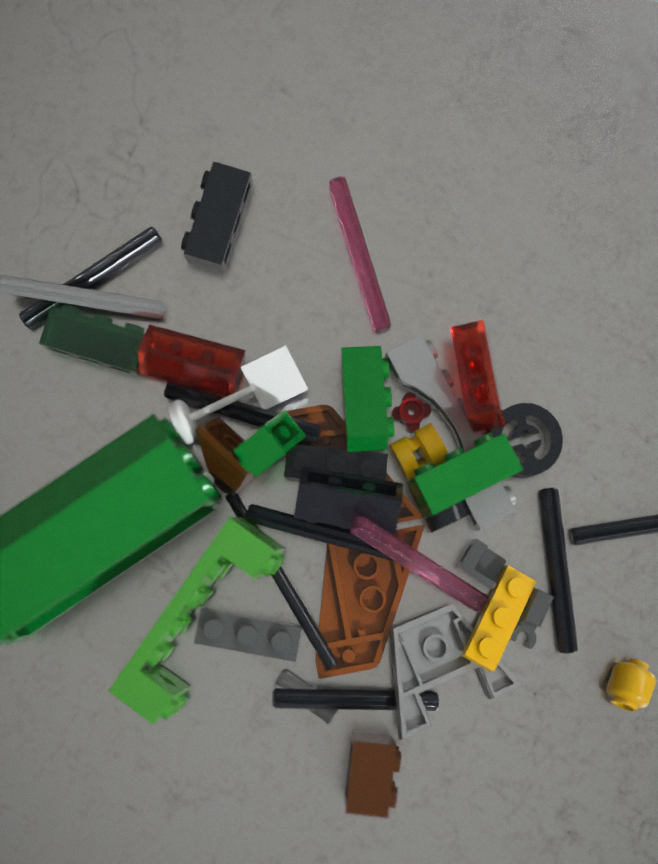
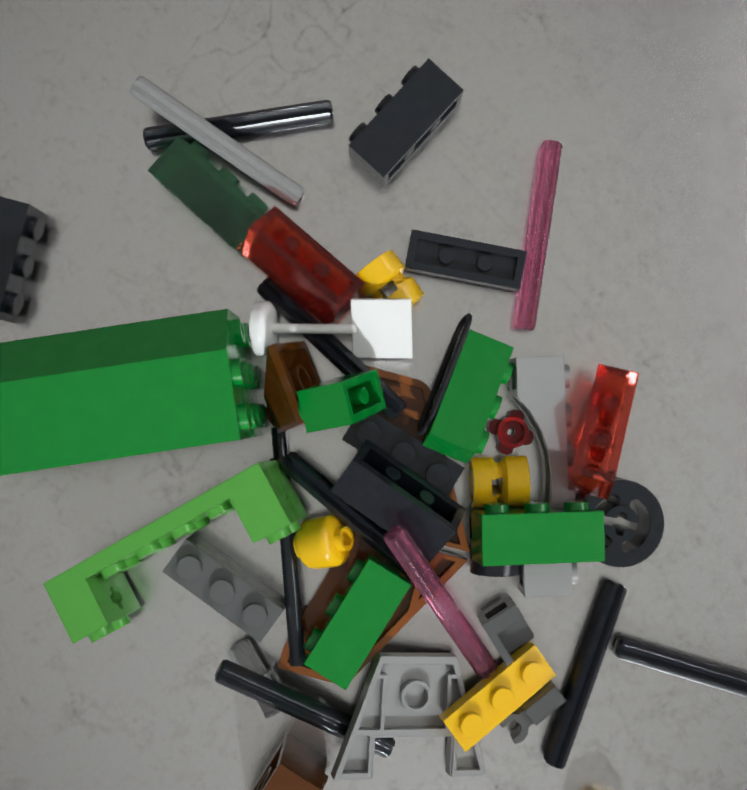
camera: 30 degrees right, 5 degrees up
none -> yellow head [293,514,354,569]
none -> green brick [303,552,411,690]
none -> yellow wheel [352,250,425,306]
none -> black plate [405,229,527,291]
none -> black piece [417,313,472,435]

